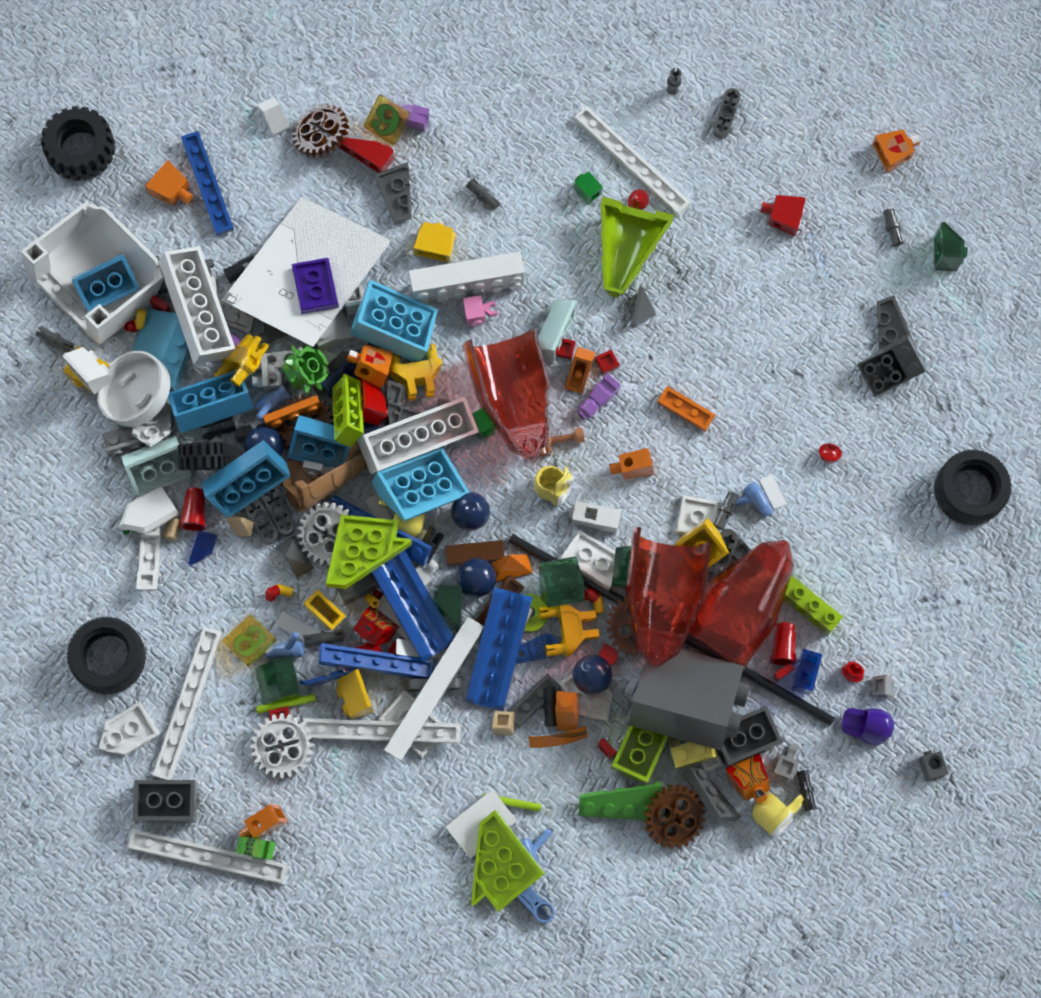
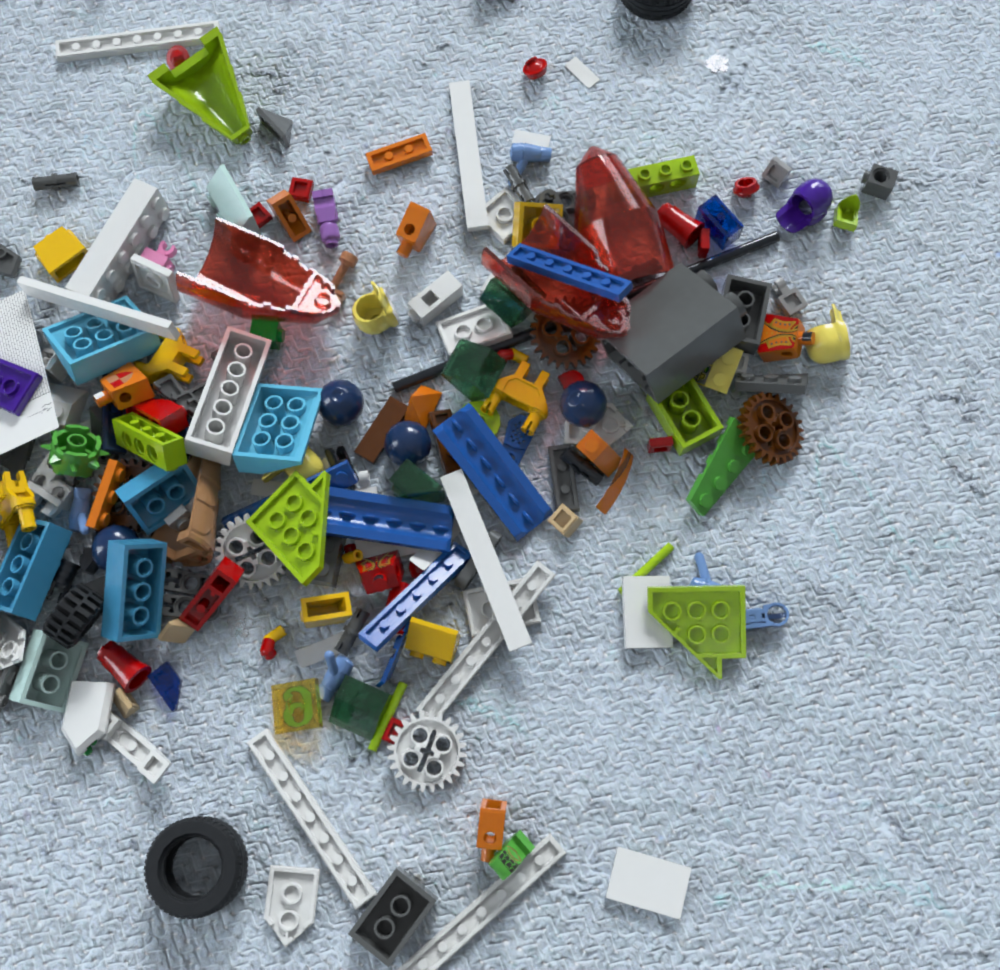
camera: 45 degrees left, 0 degrees up
dark grey slope [278,536,314,578] -> none
green brick [574,171,603,204] -> none
black pin [796,770,817,811] -> none
none -> white tile [16,276,180,341]
none -> white tile [130,253,180,303]
none -> red slope [178,556,244,631]
none -> white tile [449,80,489,232]
none -> blue plate [506,243,633,303]
none -> white sticker [565,57,600,88]
none -> white tile [605,846,692,920]
none -> lime plate [833,194,860,232]

